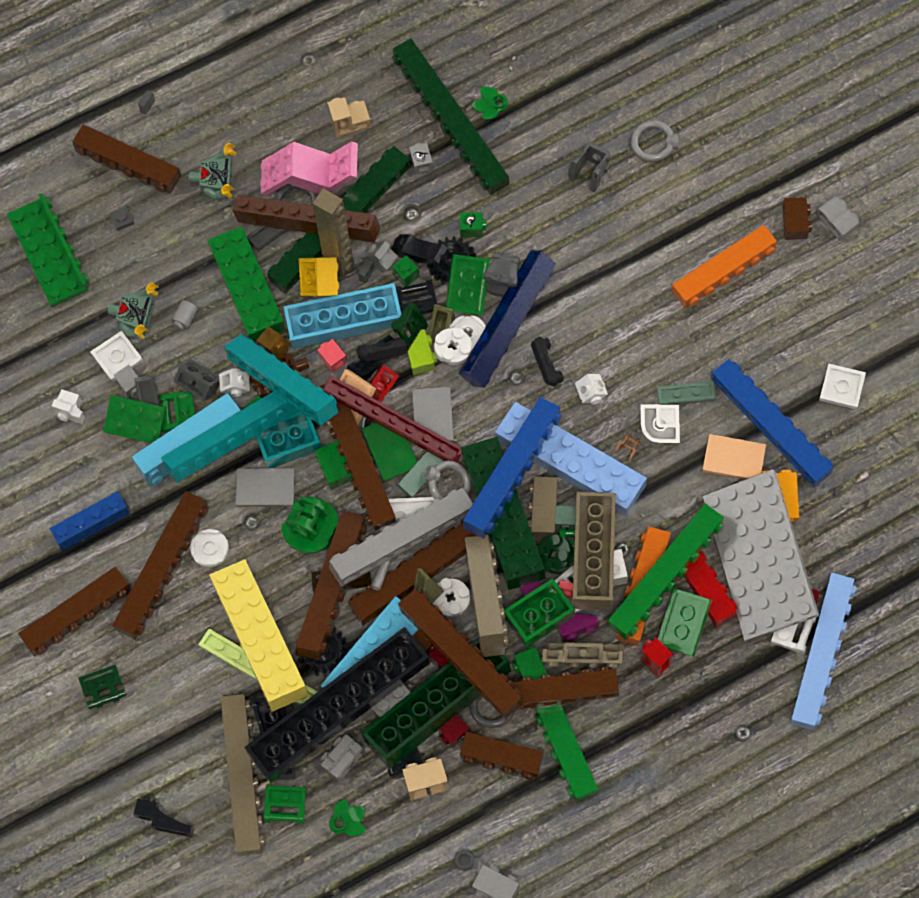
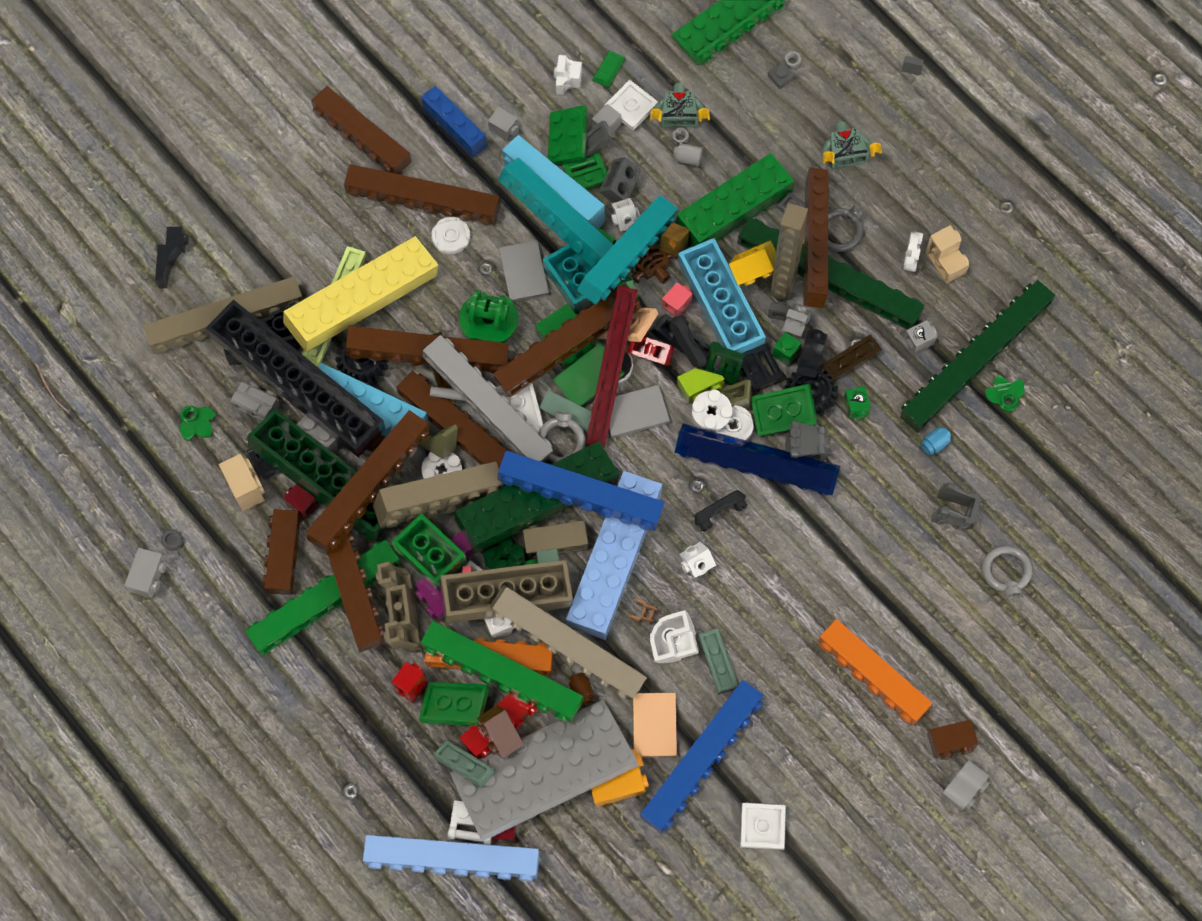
camera: 75 degrees right, 0 degrees up
reddish brown brick [72,124,181,194] -> none
dark green plate [78,665,126,710] -> none
bright pink bracket [260,141,358,196] -> none
green plate [264,786,307,824] -> none
none -> sand green tile [433,740,495,788]
none -> reddish brown piece [476,705,524,759]
none -> light grey brick [488,107,519,141]
none -> dark tan brick [490,585,647,699]
none -> reddish brown brick [569,672,595,706]
none -> green tile [592,50,626,88]
none -> light grey axle [672,128,689,146]
none -> light grey axle [784,51,801,70]
none -> dark brown plate [821,334,882,381]
none -> white plate [903,232,923,272]
none -> dark azure brick [920,426,951,456]

